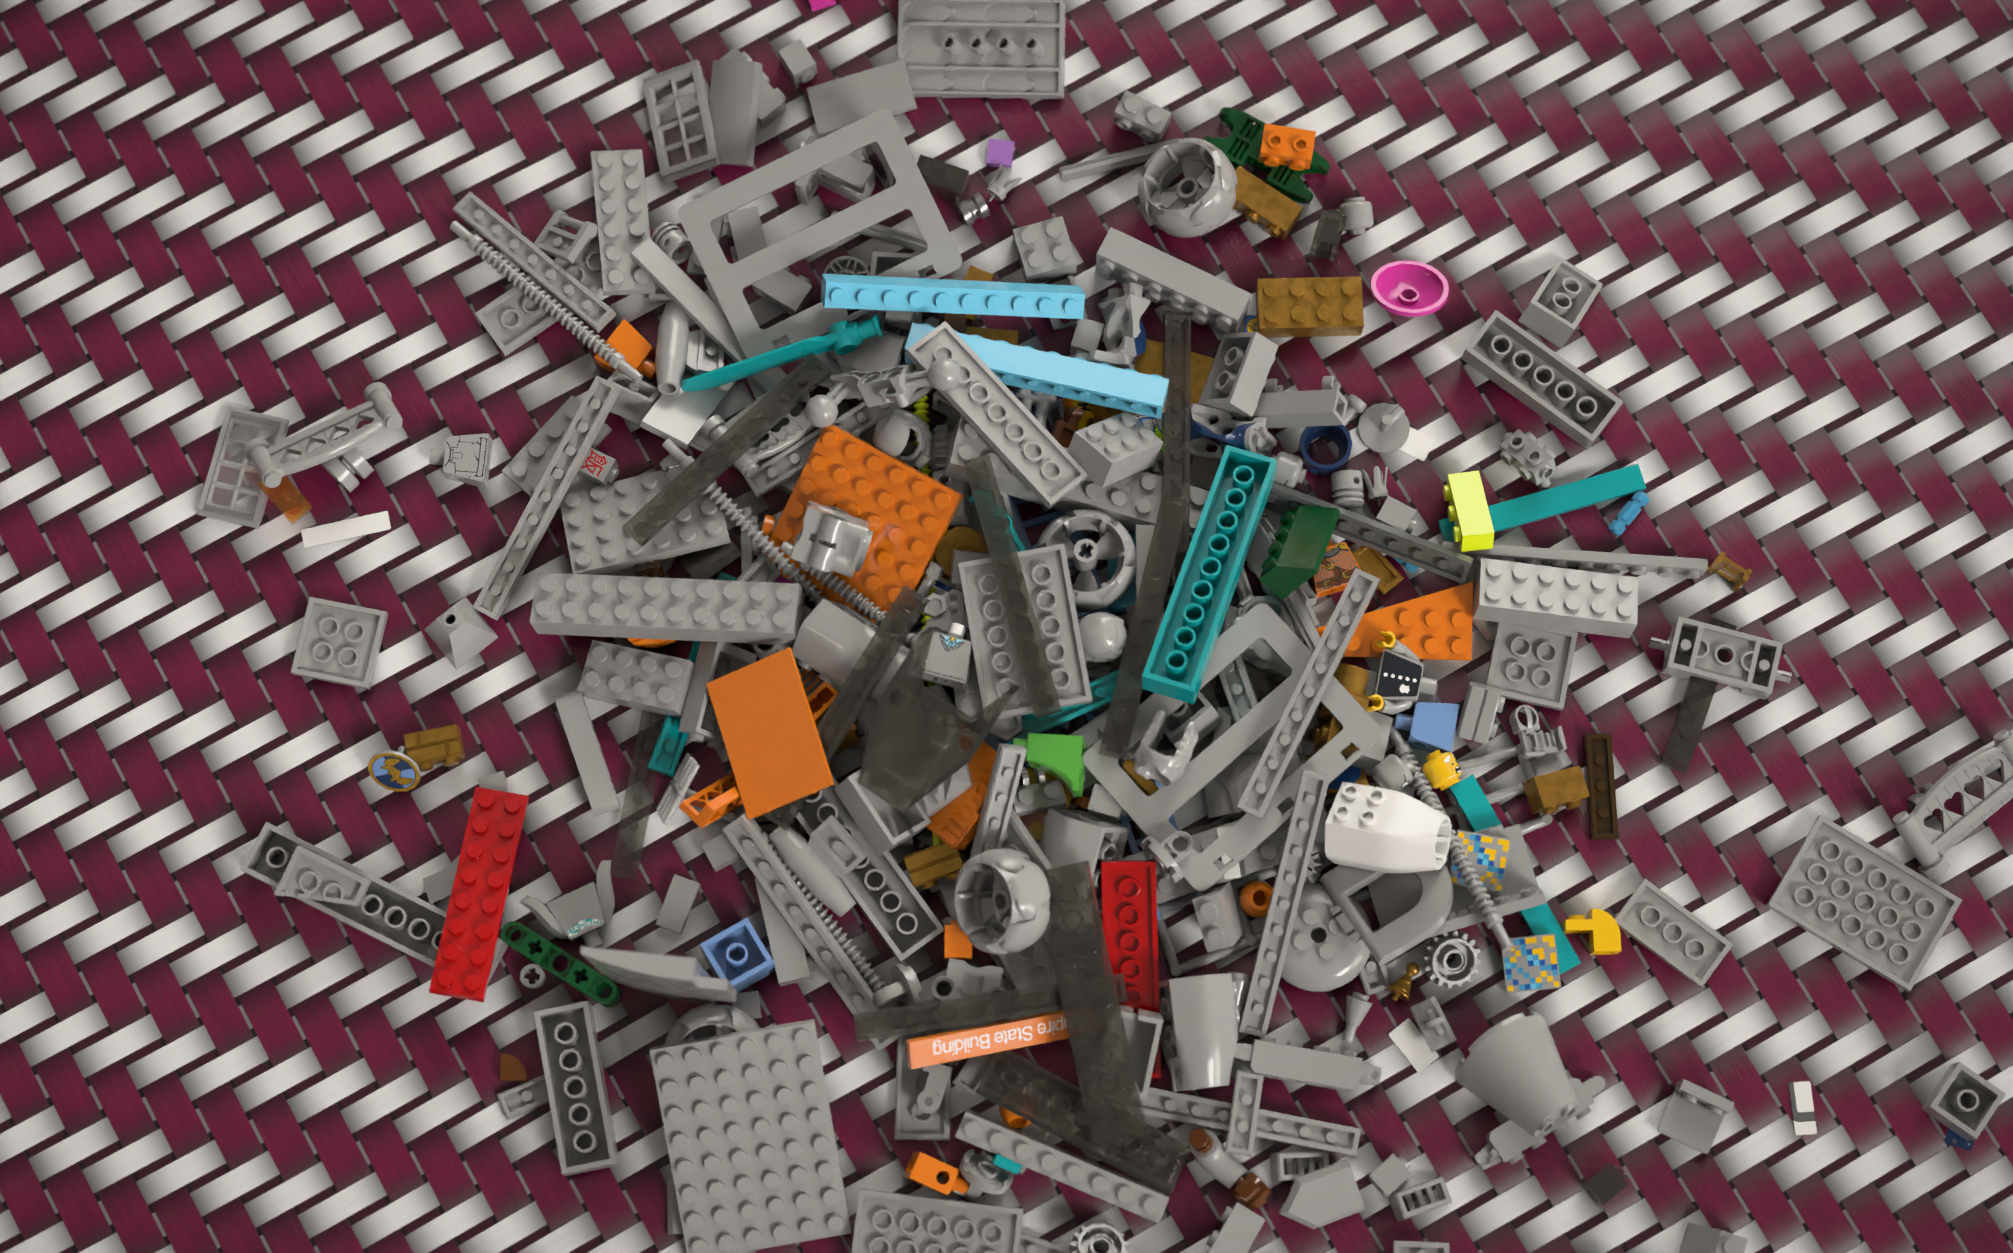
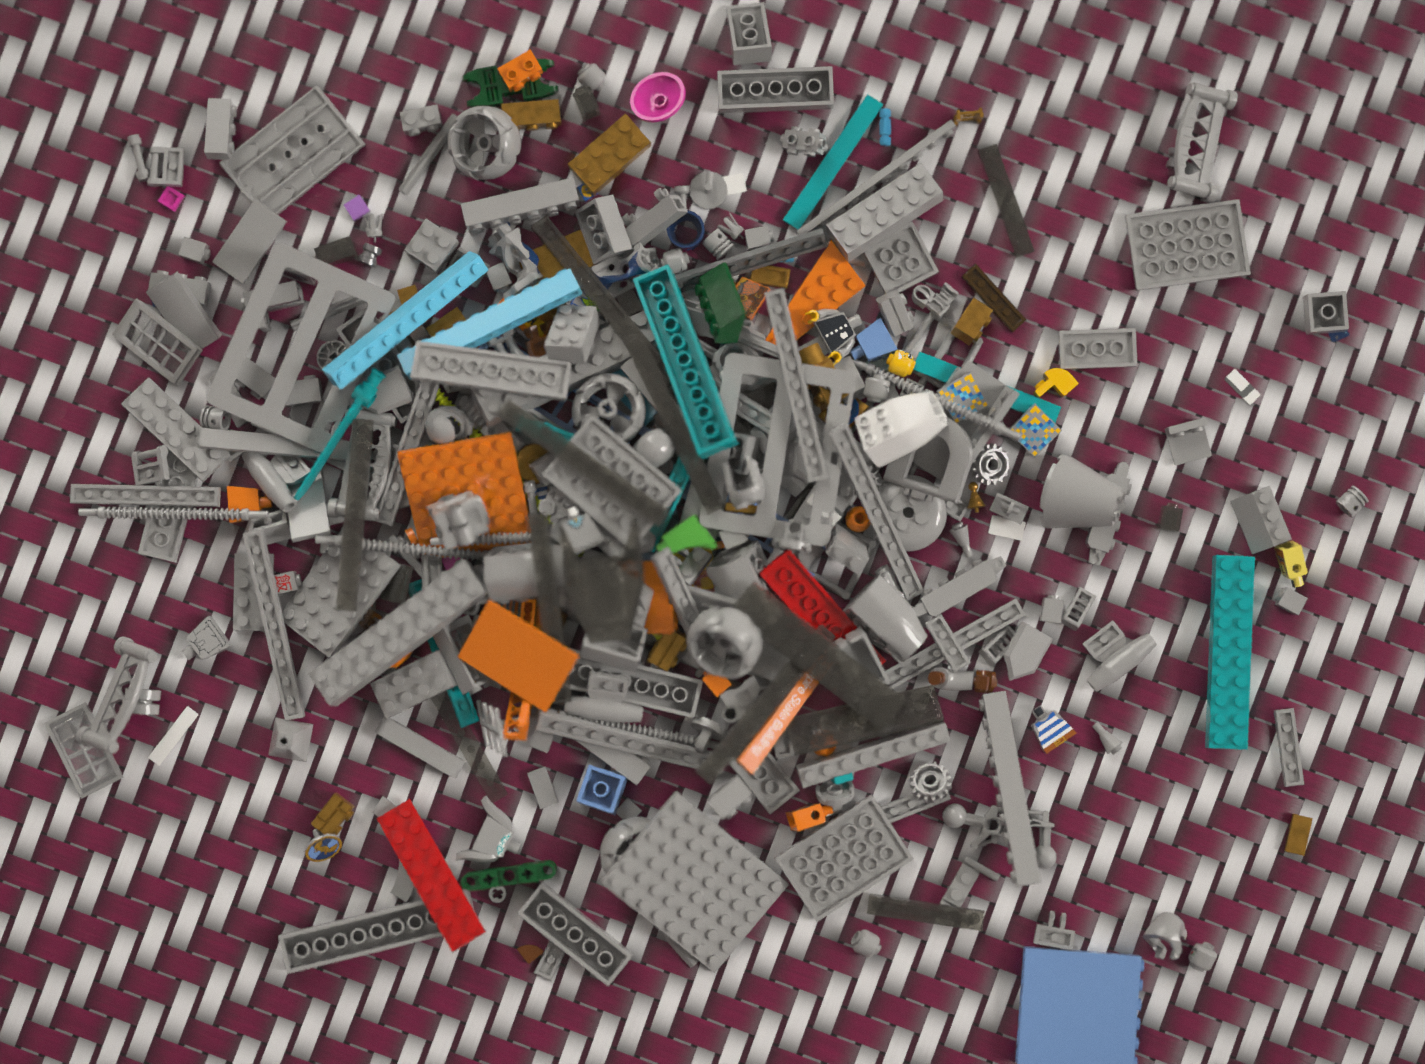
camera: 40 degrees left, 10 degrees up
clear orange plate [258,476,313,525] -> none
light grey wing [274,846,371,906] -> none
light grey plate [290,597,388,690] -> none
light grey slope [580,947,737,1005] -> none
light grey piece [805,358,961,428] -> none
light grey tile [885,310,915,329] -> none
light grey leg [917,1064,952,1114] -> none
neon yellow brick [1443,471,1494,552] -> none
light grey brick [1648,616,1792,700] -> none
none -> light grey brick [707,774,752,819]

